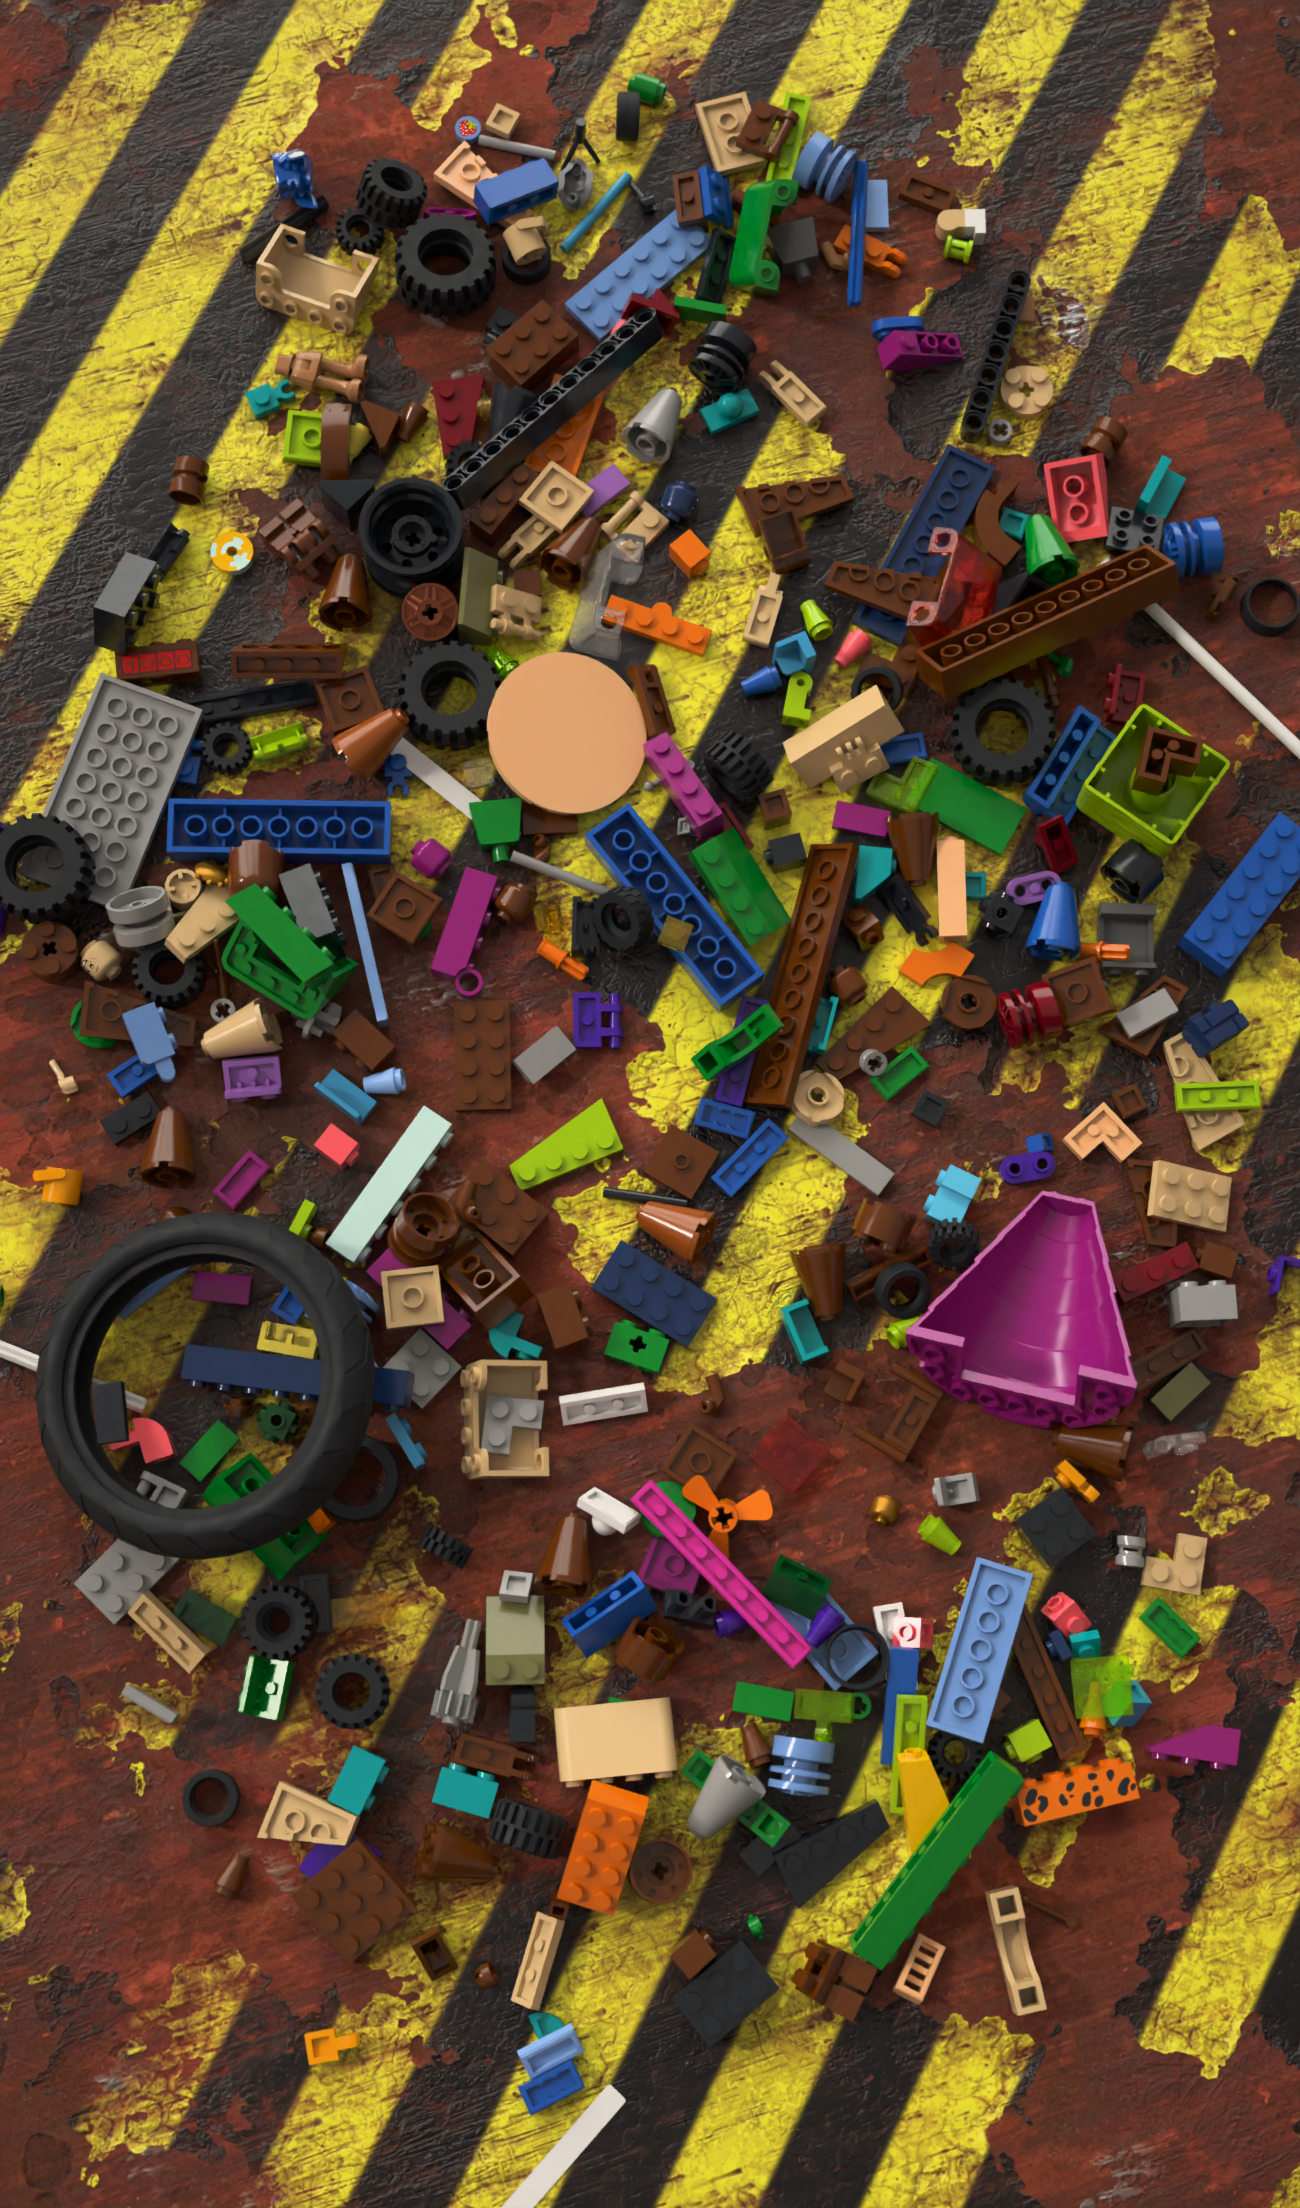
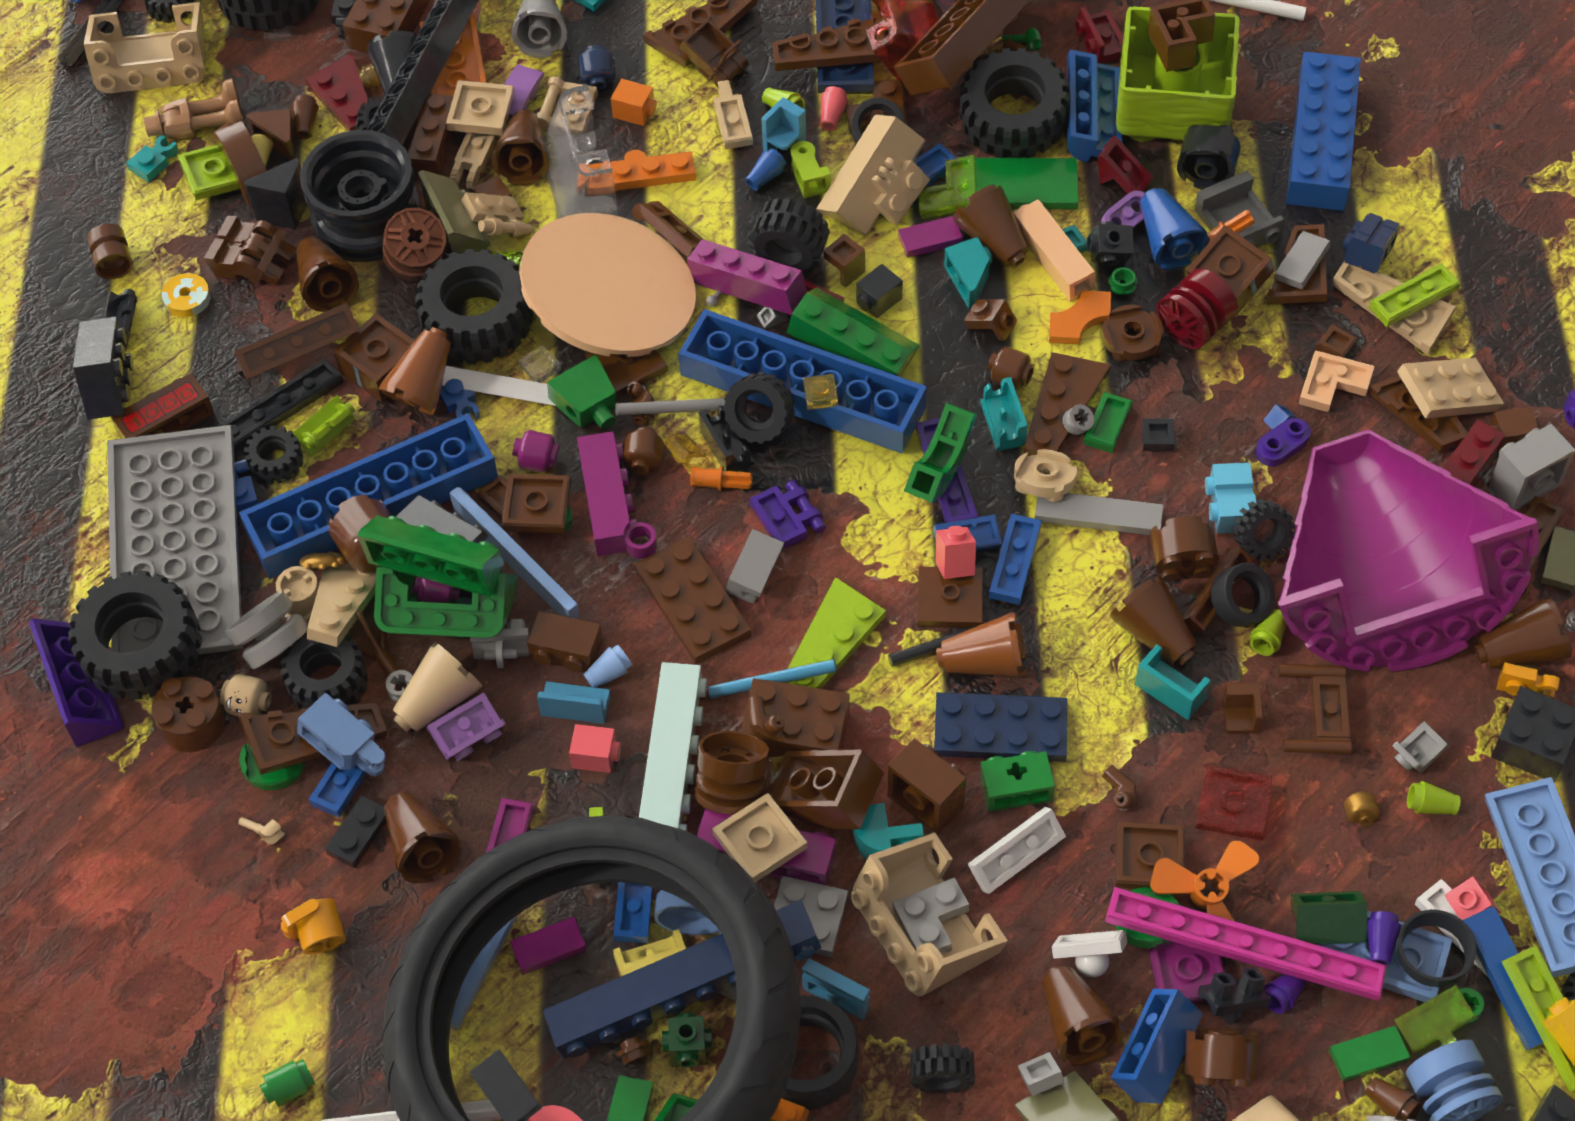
camera: 20 degrees left, 20 degrees down
reddish brown plate [743,843,860,1108] -> none
black plate [877,873,939,947] -> none
none -> dark azure bar [708,659,837,699]
none -> coral brick [935,526,976,579]
none -> green plate [1108,267,1138,295]

